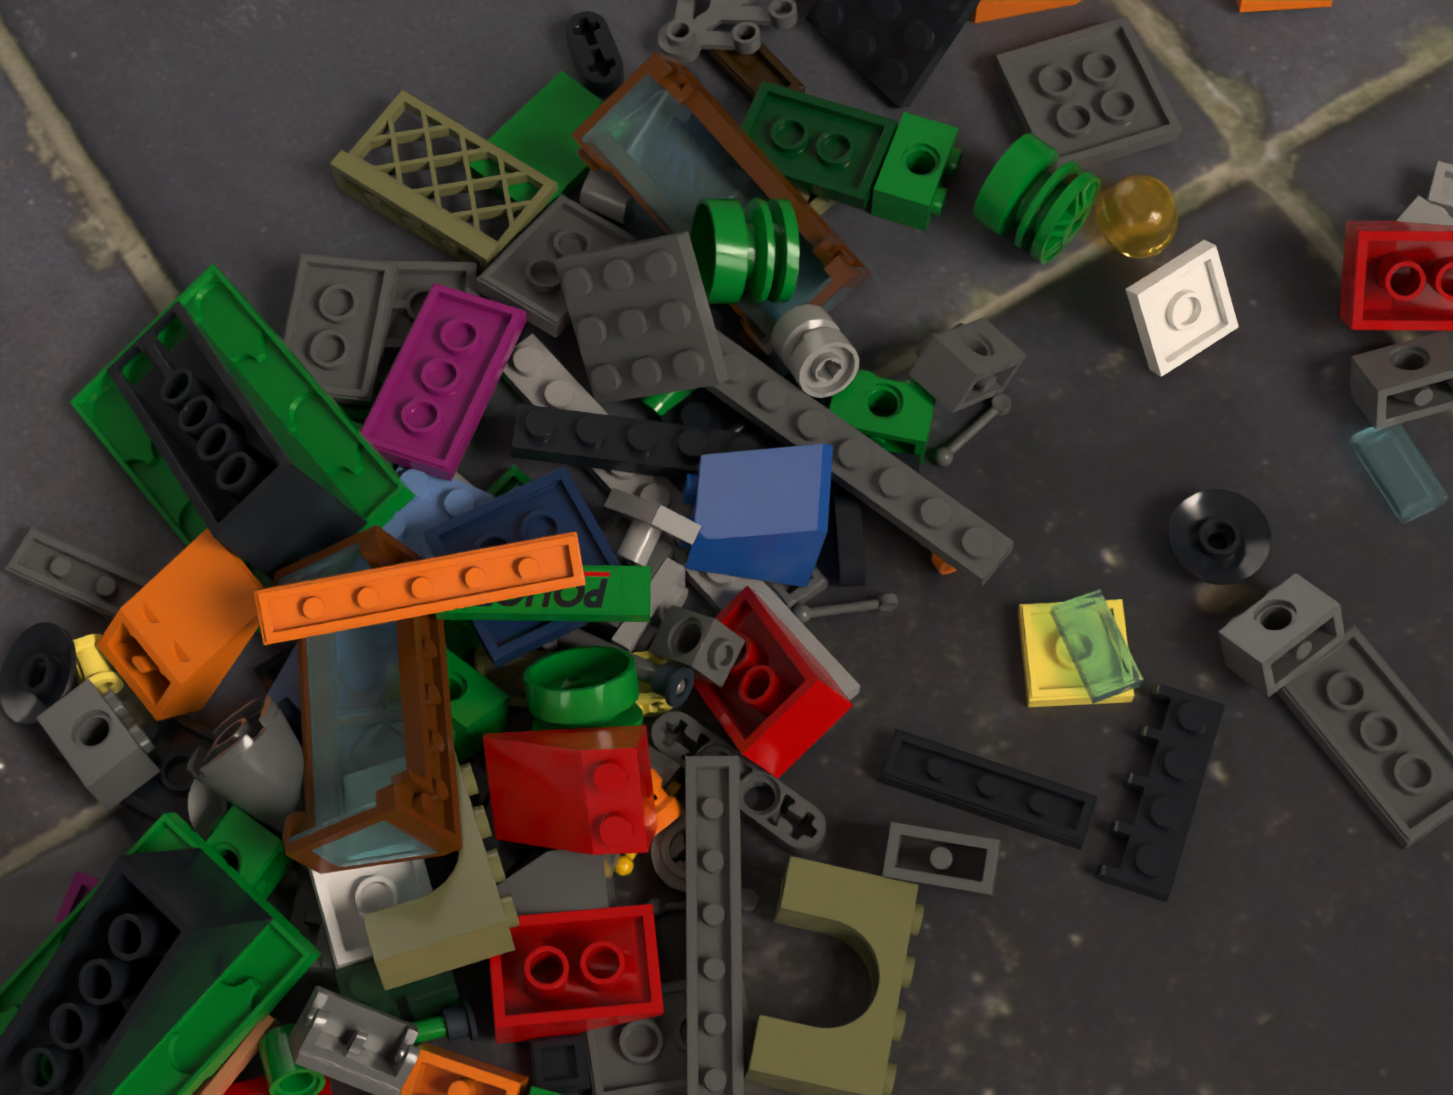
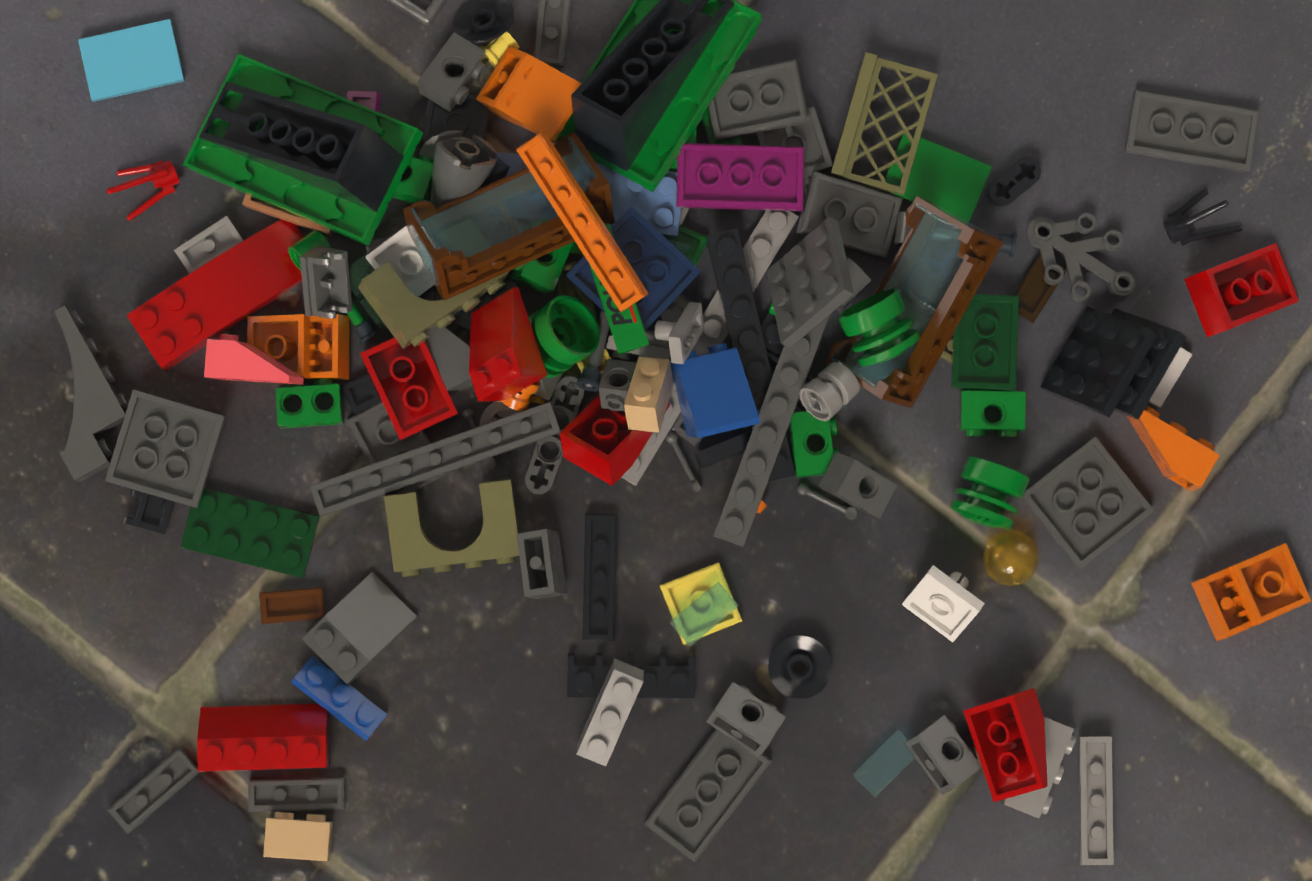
camera: 70 degrees right, 20 degrees up
none -> light grey brick [576,658,644,766]
none -> tan brick [624,356,674,433]

